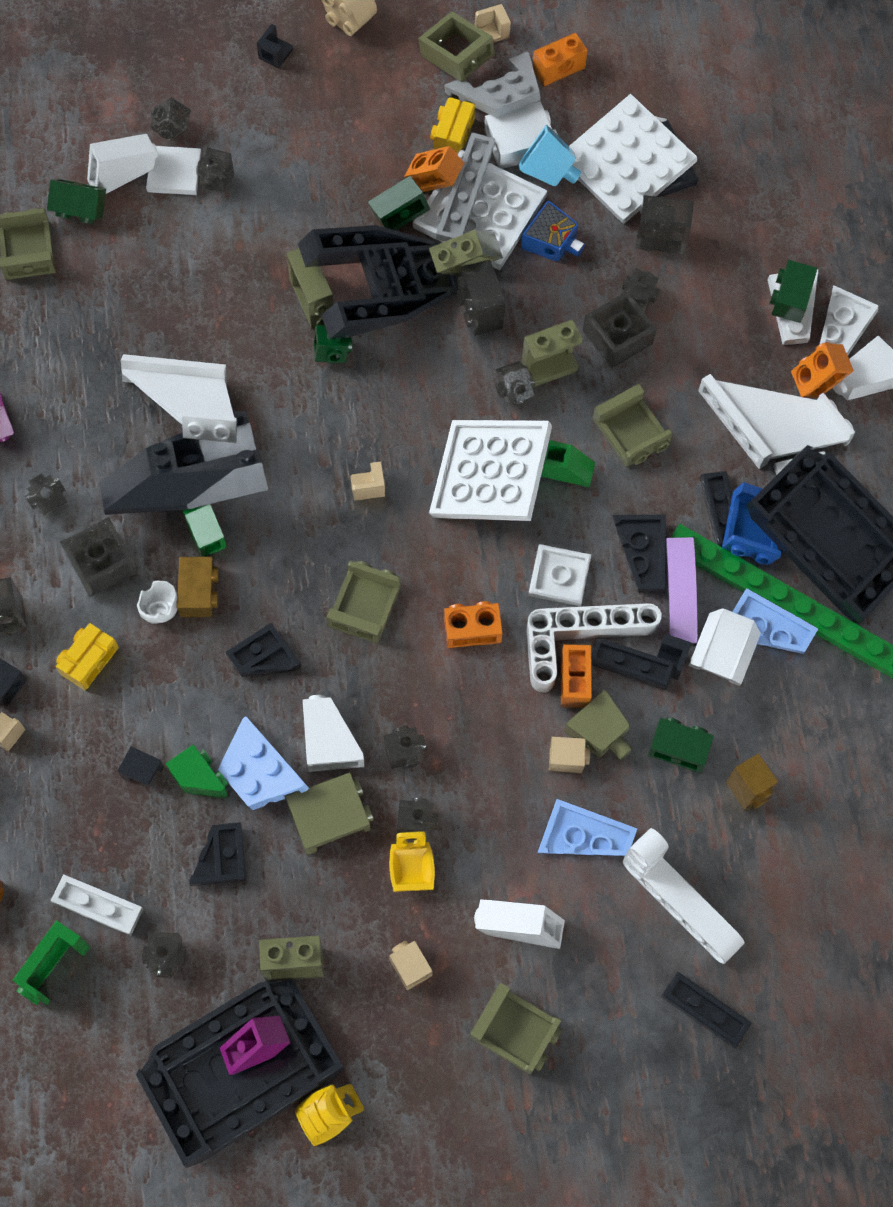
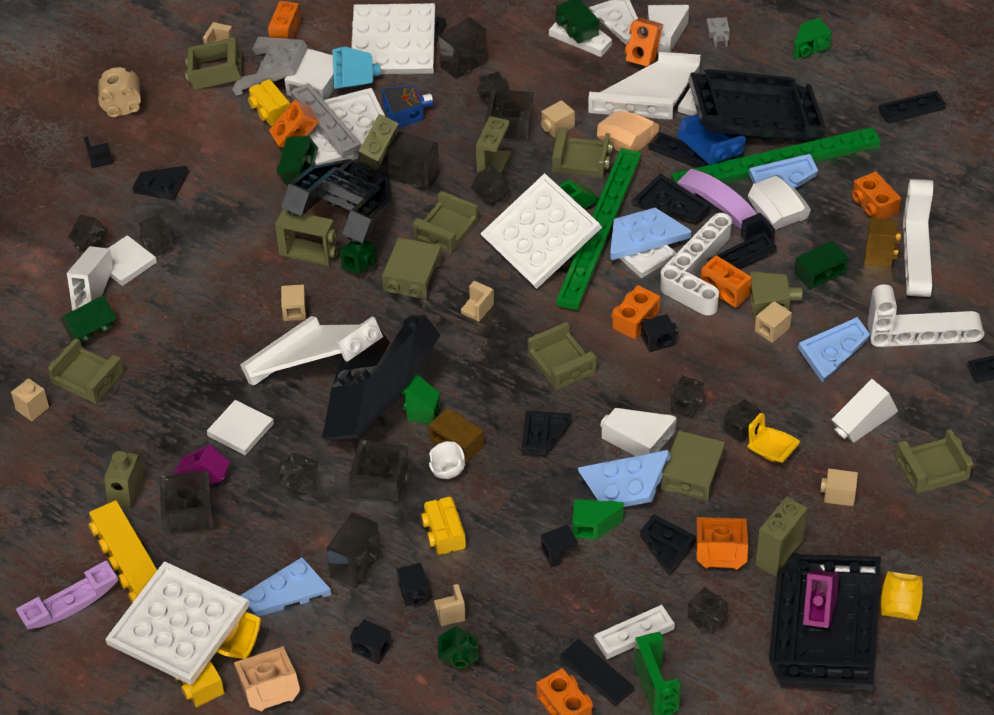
camera: 45 degrees left, 20 degrees down
none -> black wing [132,166,189,201]
none -> white tile [207,400,274,456]
none -> tan brick [281,284,306,321]
none -> olive panel [382,238,442,299]
none -> olive panel [413,191,478,254]
none -> tan brick [541,100,575,138]
none -> green plate [556,148,642,311]
none -> black tile [560,639,634,707]
none -> light nougat slope [597,111,659,151]
none -> light blue wing [610,208,691,260]
none -> black brick [641,314,678,353]
none -> orange slope [696,517,748,570]
none -> orange brick [852,171,901,219]
none -> white beam [903,179,933,297]

